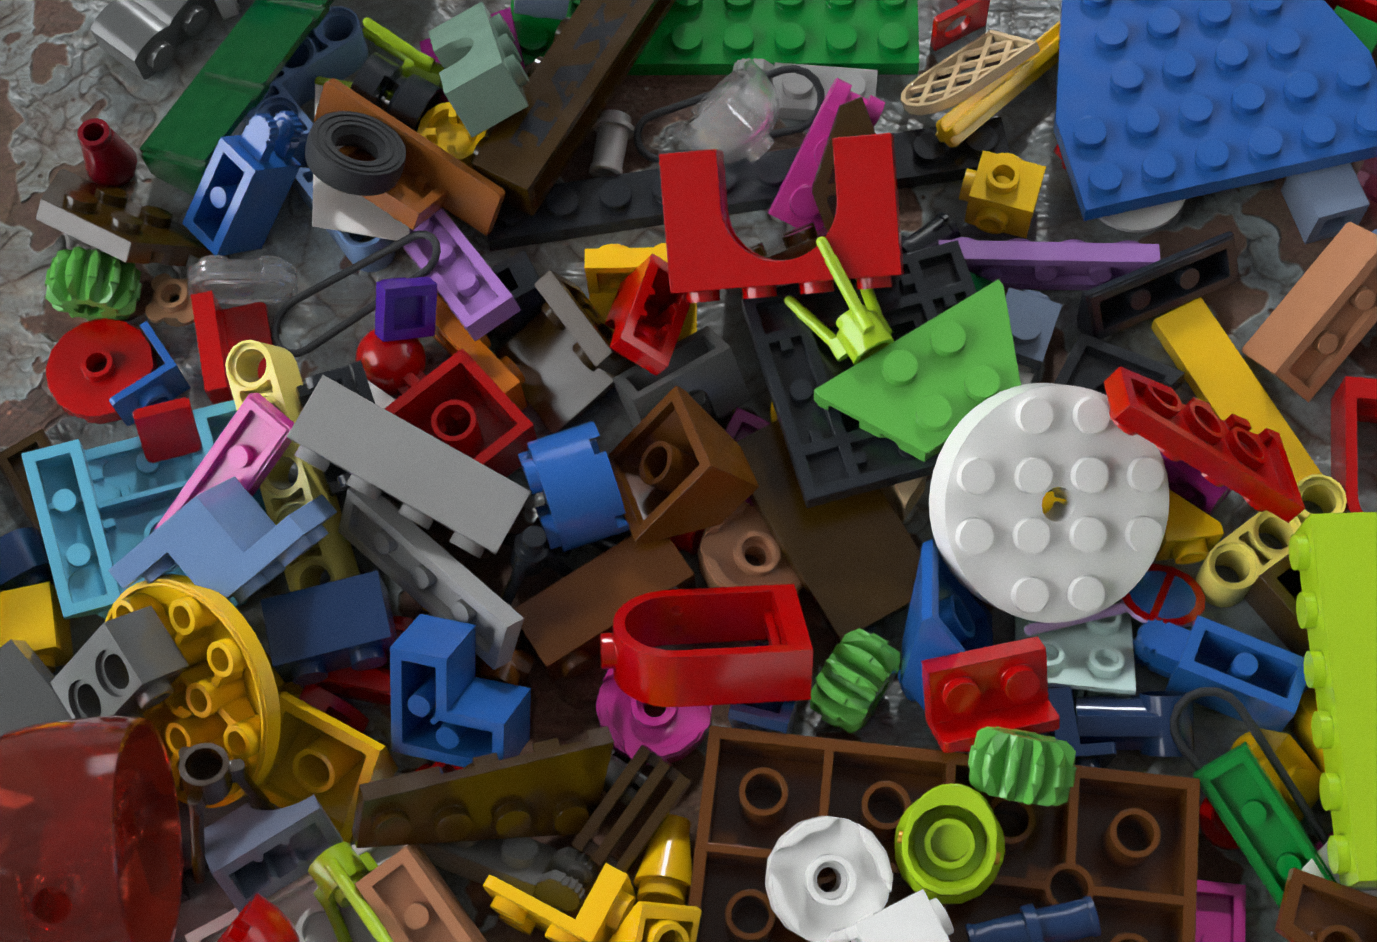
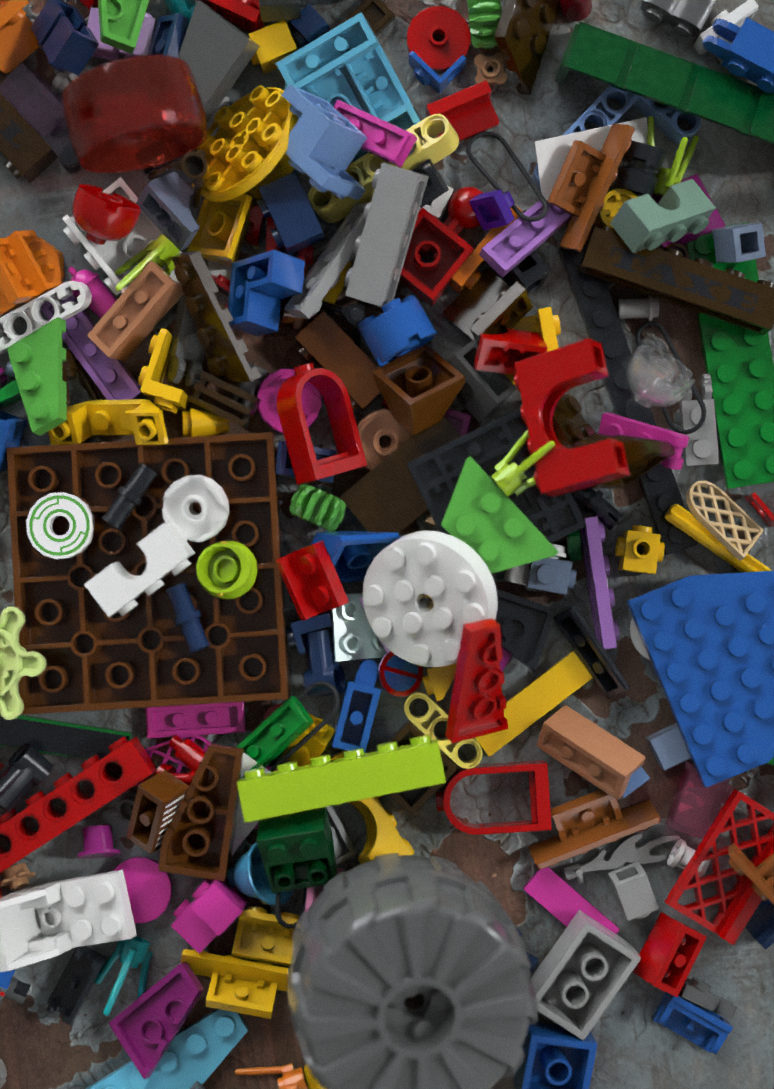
camera: 75 degrees right, 20 degrees up
dark grey brick [50,606,189,743] -> none
red slope [132,397,202,463] -> none
blue hinge [182,111,303,257] -> none
clear plate [187,255,298,304] -> none
black tyre [305,111,406,196] -> none
bright green gear [968,726,1077,807] -> none

